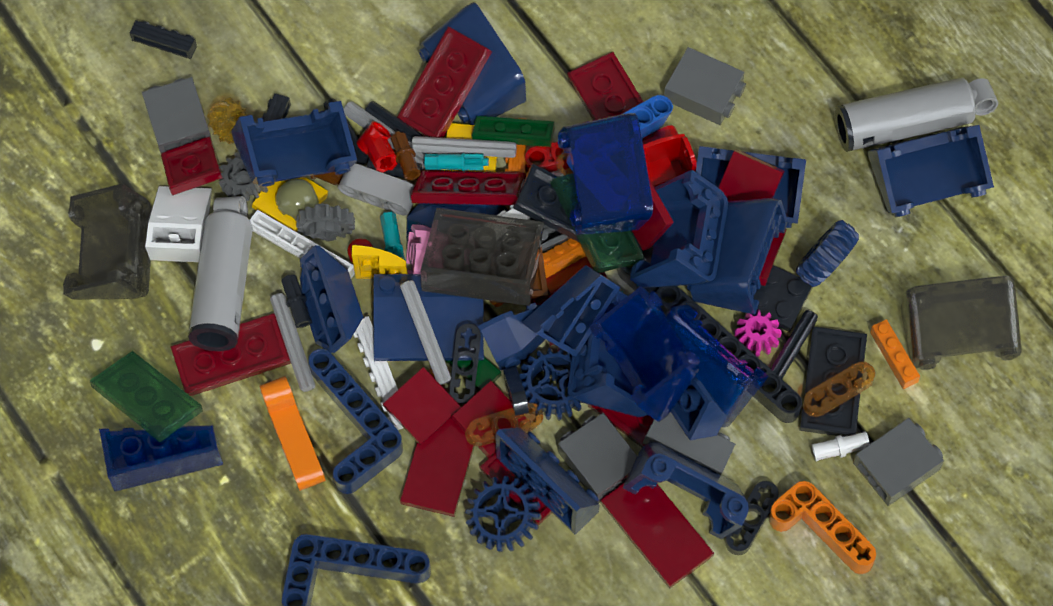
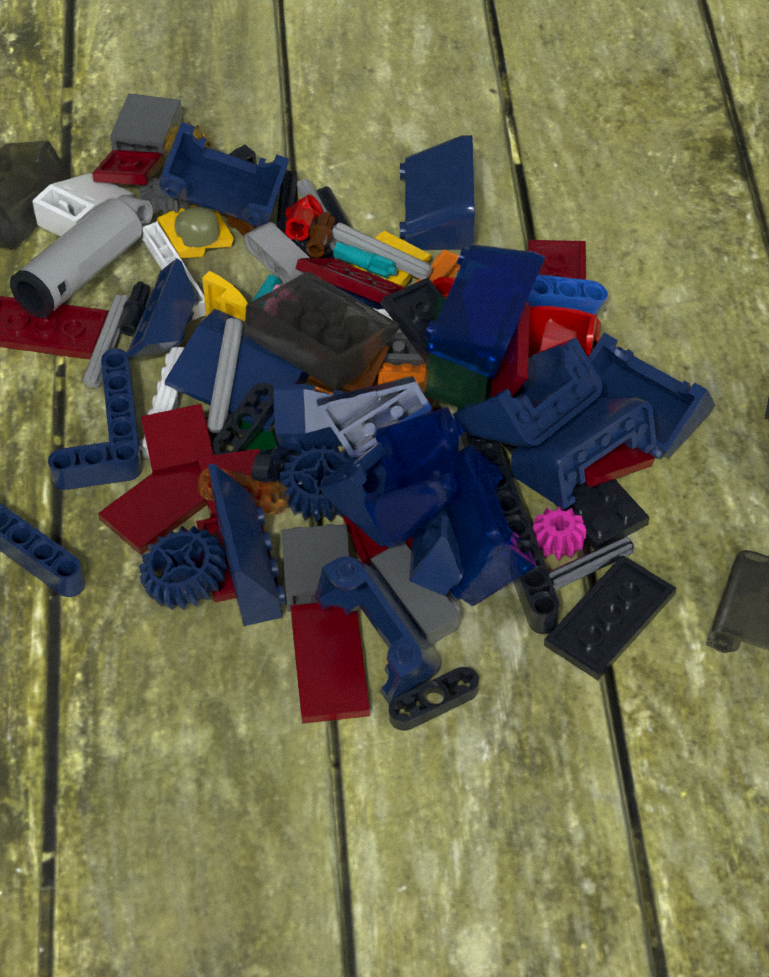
camera: 30 degrees right, 15 degrees down
black piece [129,20,197,59] -> none
orange beam [259,376,326,491] -> none
dark grey gear [296,203,355,241] -> none
dark red tile [397,26,492,138] -> none
dark green tile [472,116,555,147] -> none
dark grey brick [664,47,746,126] -> none
dark red tile [719,149,784,201] -> none
orange beam [769,481,876,574] -> none
dark blue gear [796,220,859,287] -> none
clear orange beam [803,362,875,417] -> none
white pin [811,431,870,461] -> none
dark grey brick [853,418,944,506] -> none
orange piece [870,319,920,389] -> none

